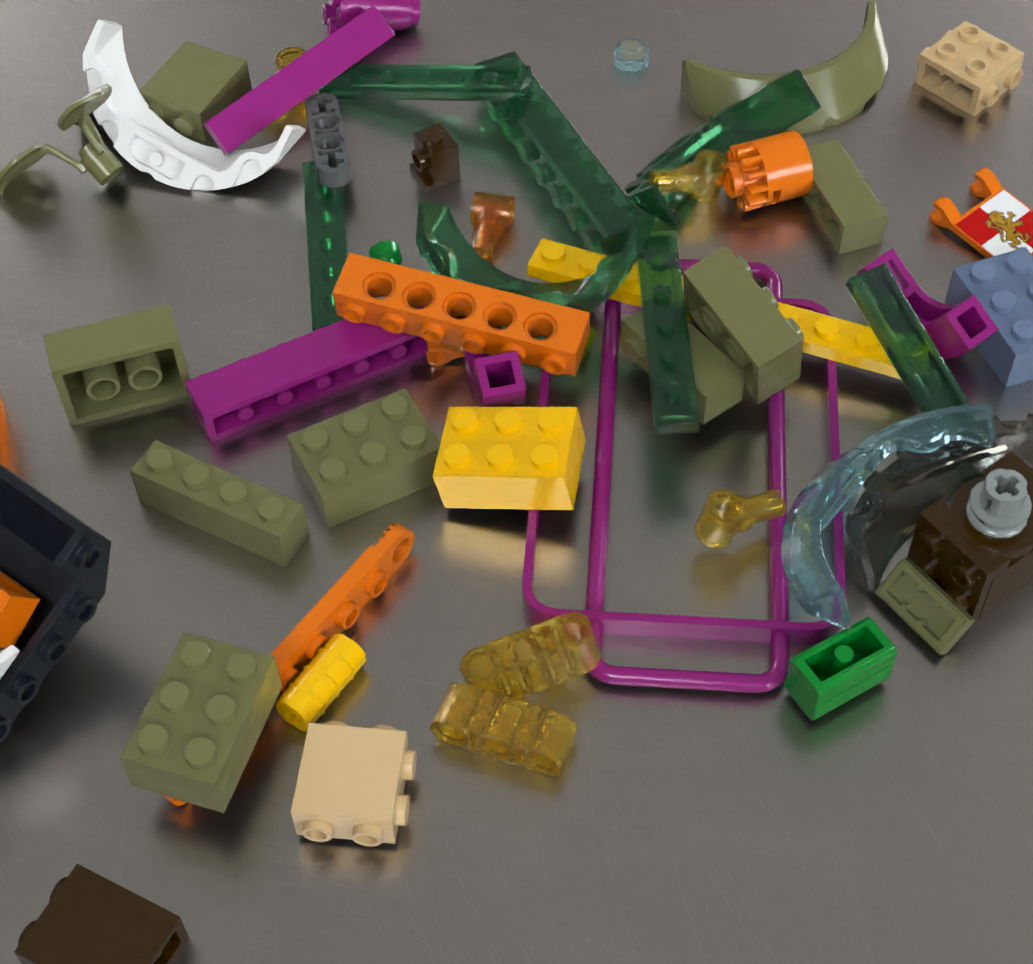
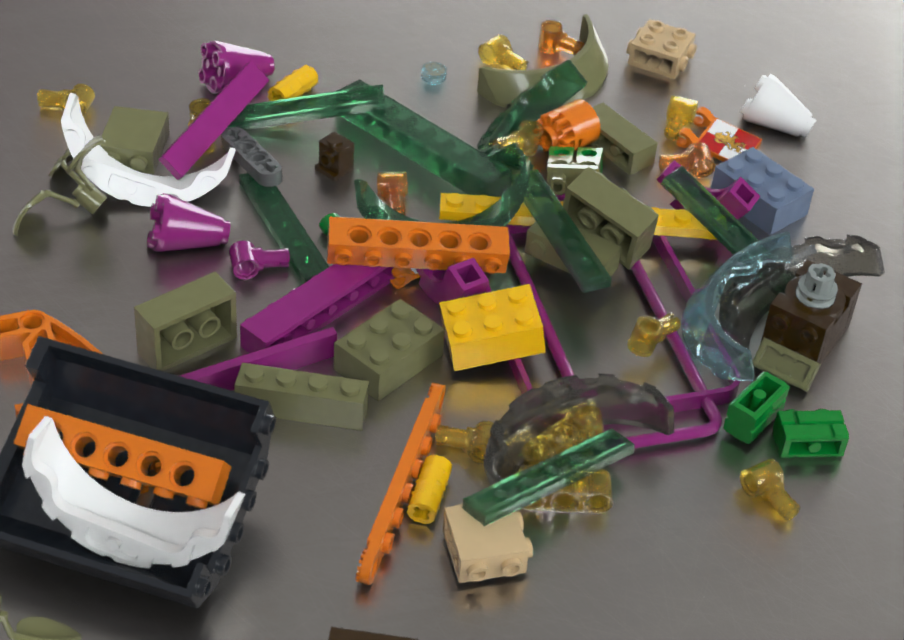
camera: 25 degrees left, 10 degrees down
olive brick [120,632,282,813] -> none
none -> clear yellow pin [37,83,95,117]
none -> magenta cone [147,193,230,252]
none -> magenta tile [180,327,337,391]
none -> magenta pin [229,240,290,280]
none -> yellow axle [268,65,318,109]
none -> clear yellow pin [435,421,503,465]
none -> clear green tile [462,428,635,526]
none -> clear yellow pin [478,34,529,70]
none -> clear smoke windscreen [484,373,674,500]
none -> clear orange pin [538,20,585,55]
none -> olive hips [547,146,603,195]
none -> clear orange pin [659,142,715,178]
none -> clear yellow pin [664,95,698,140]
none -> clear yellow pin [740,458,801,521]
none -> green brick [772,409,849,458]

